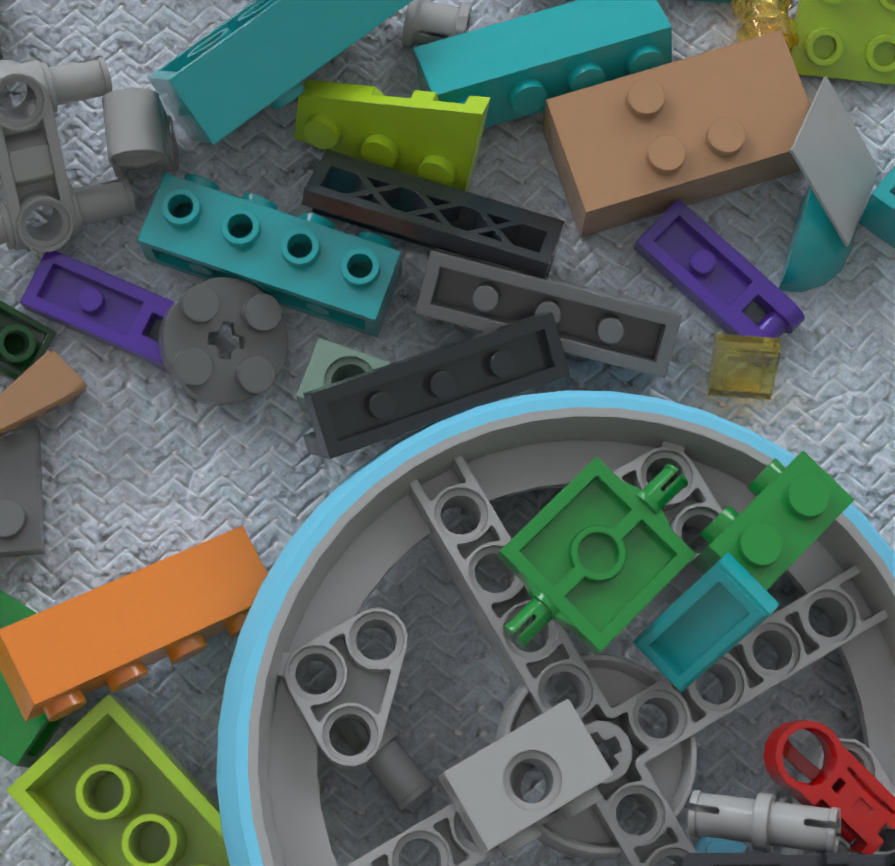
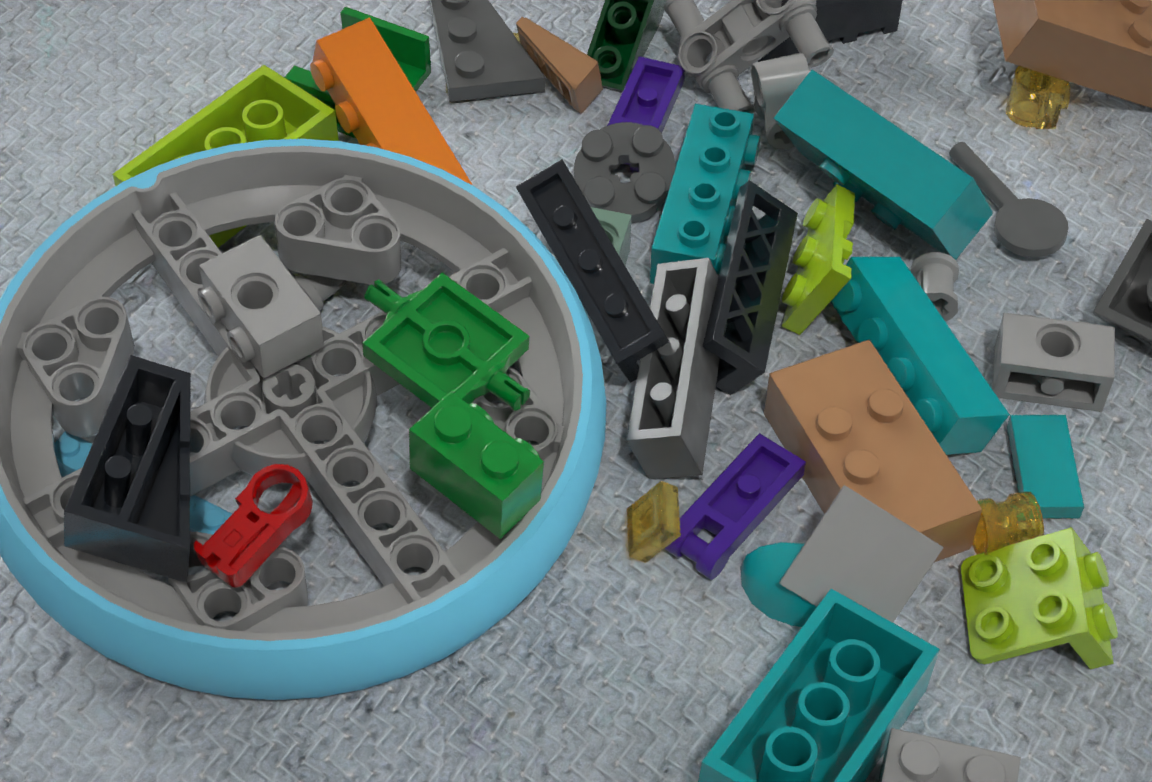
camera: 85 degrees right, 25 degrees down
teal tile [632,552,779,693] -> none
light grey pin [687,790,841,853] -> none

